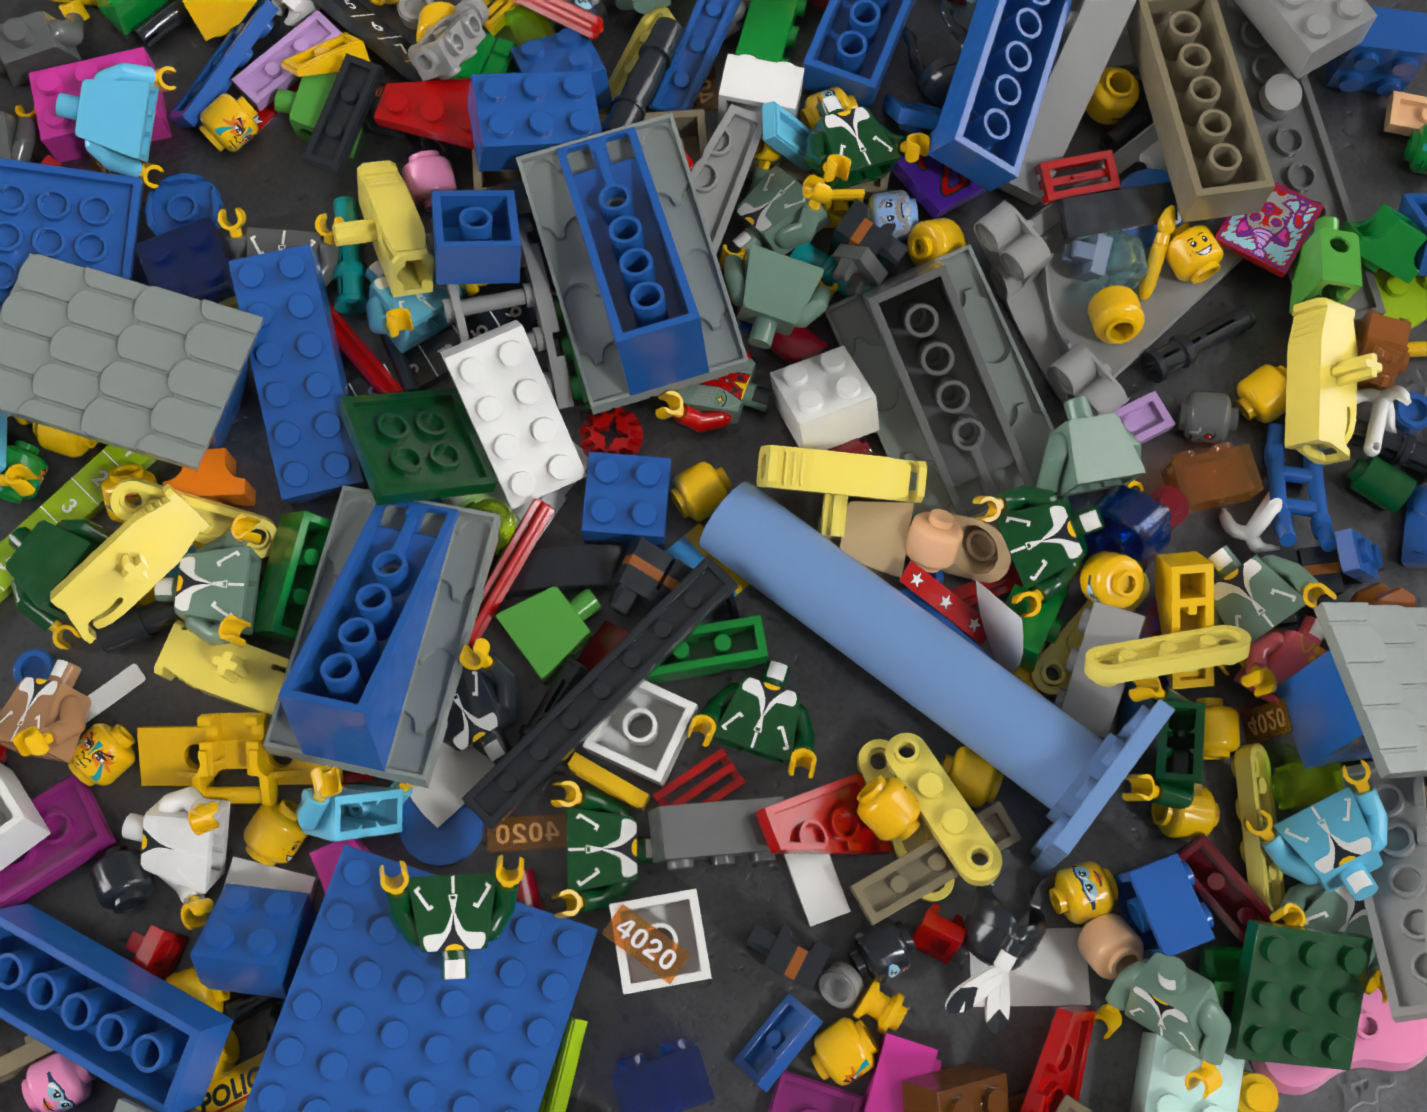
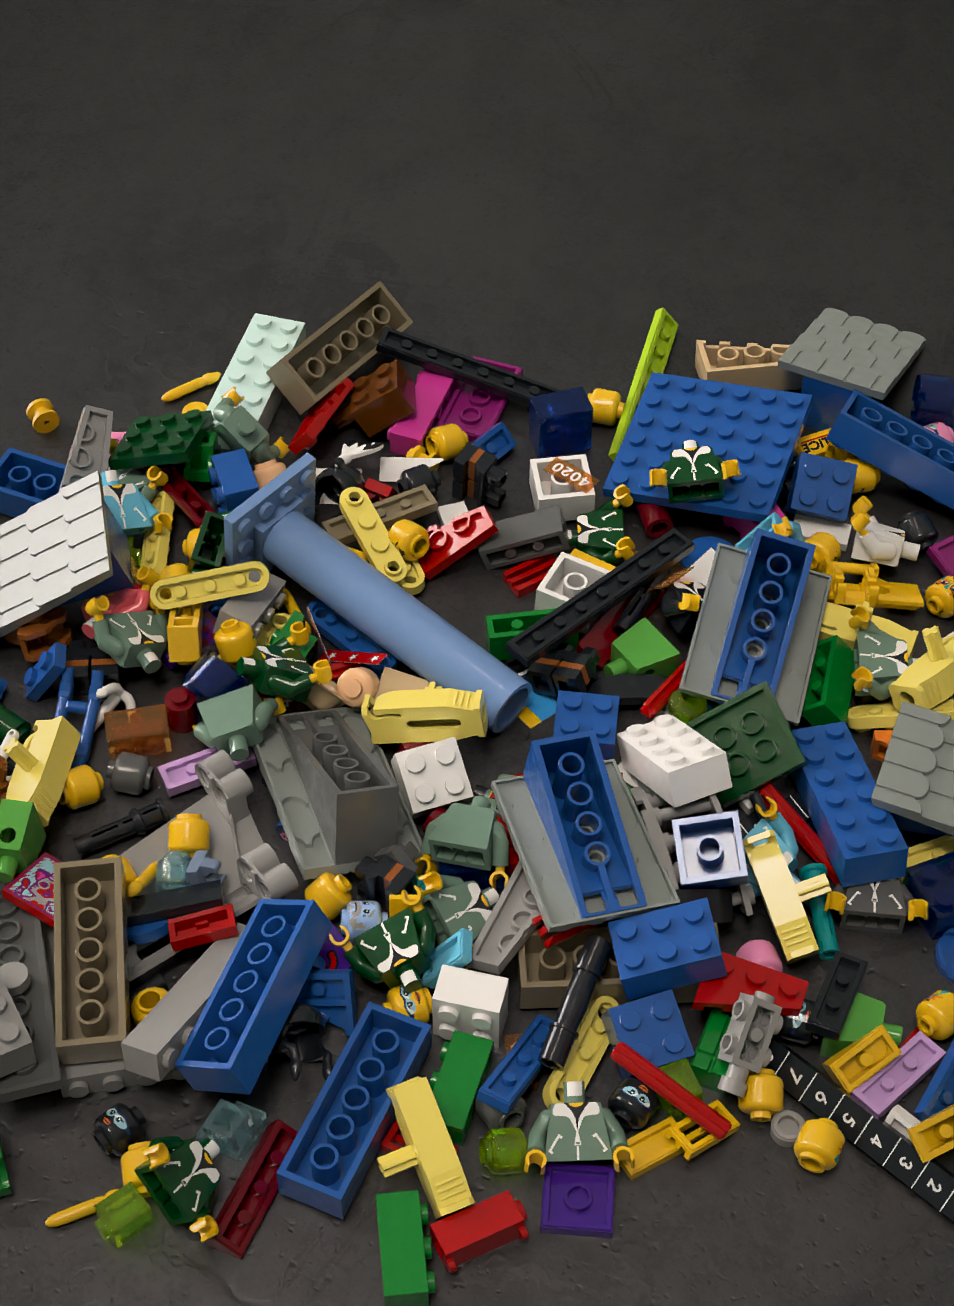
camera: 175 degrees left, 25 degrees down
red tile [125,925,189,978] -> none
yellow head [669,461,732,521] -> none
dark green torso [686,661,817,779] -> none
light grey tile [818,962,864,1009] -> none
none -> white sticker [379,457,443,482]
none -> clear orange sticker [647,566,695,590]

